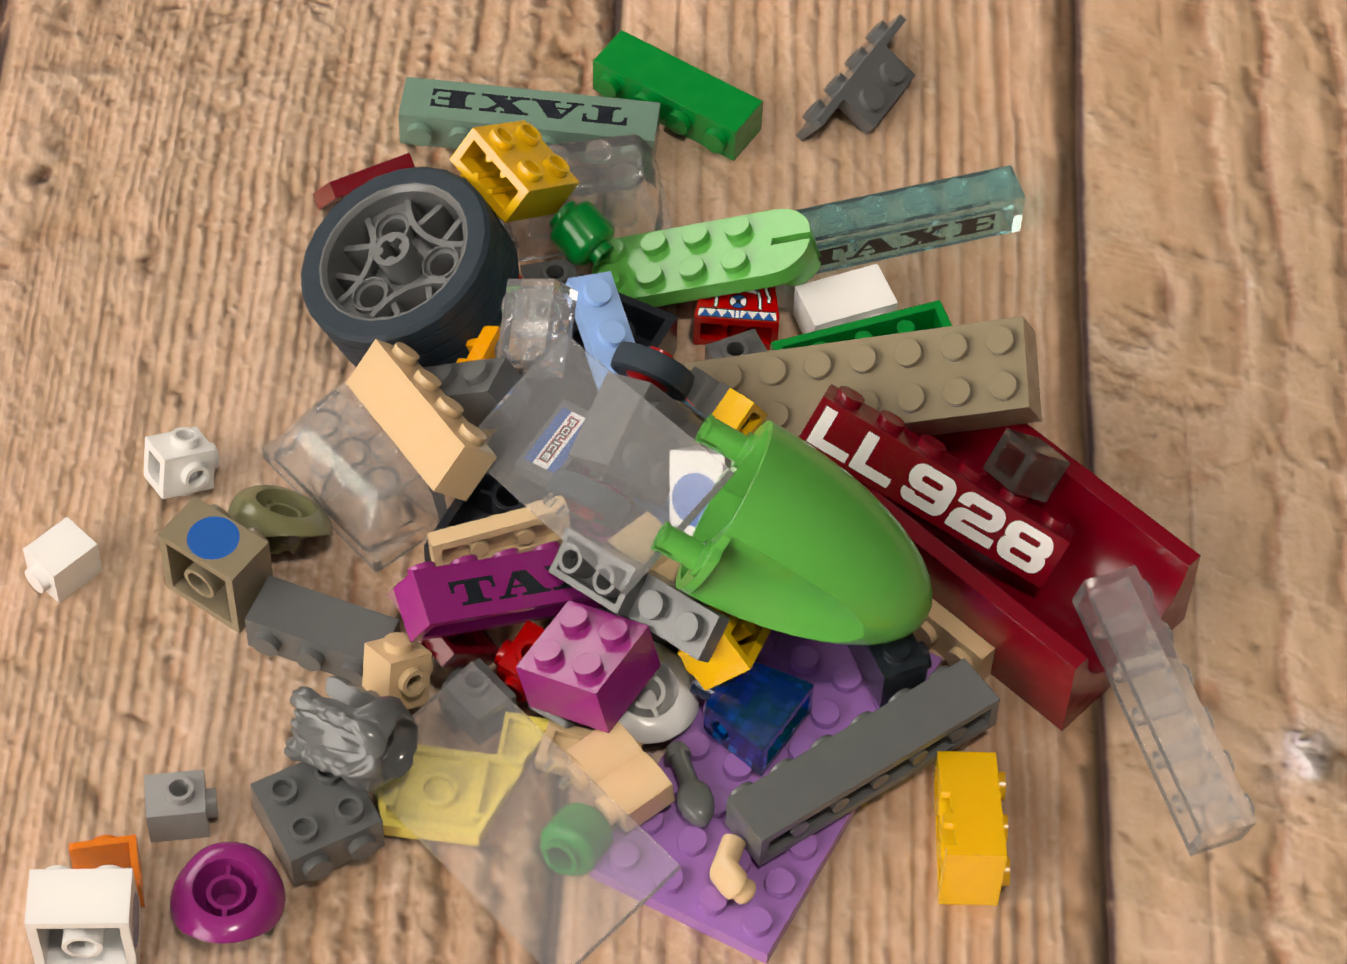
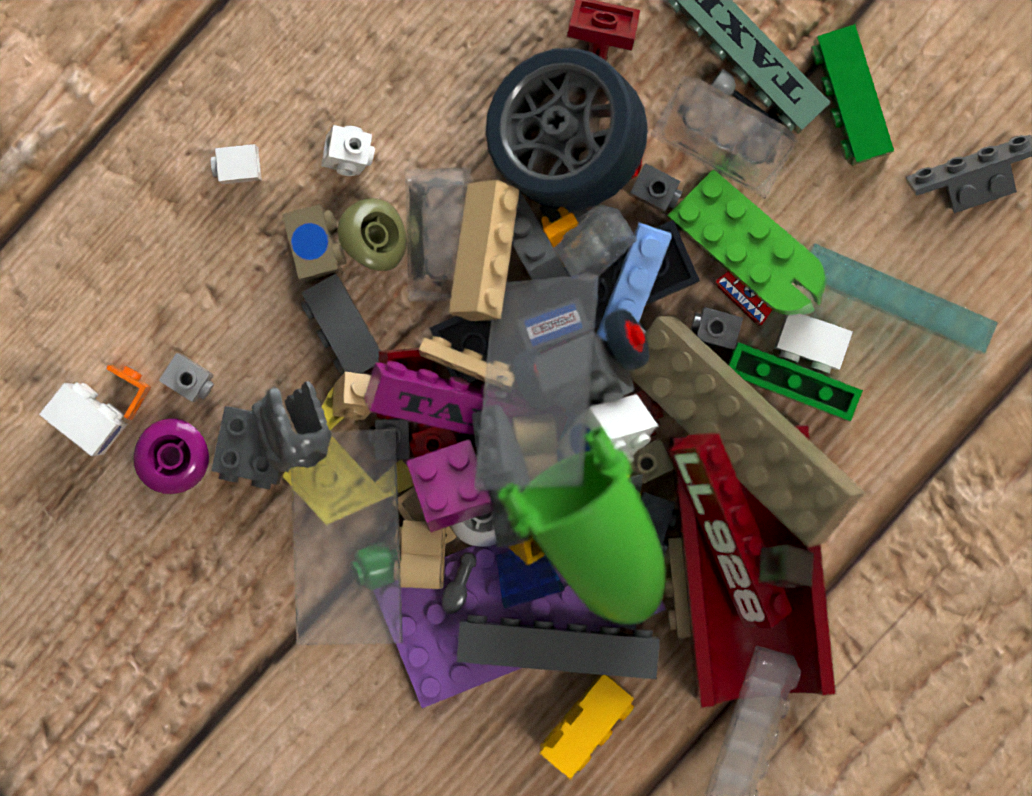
camera: 40 degrees right, 35 degrees up
yellow brick [449,120,580,223] -> none
green head [549,200,615,267] -> none
leg [679,366,768,435] -> none
tan arm [709,834,756,904] -> none

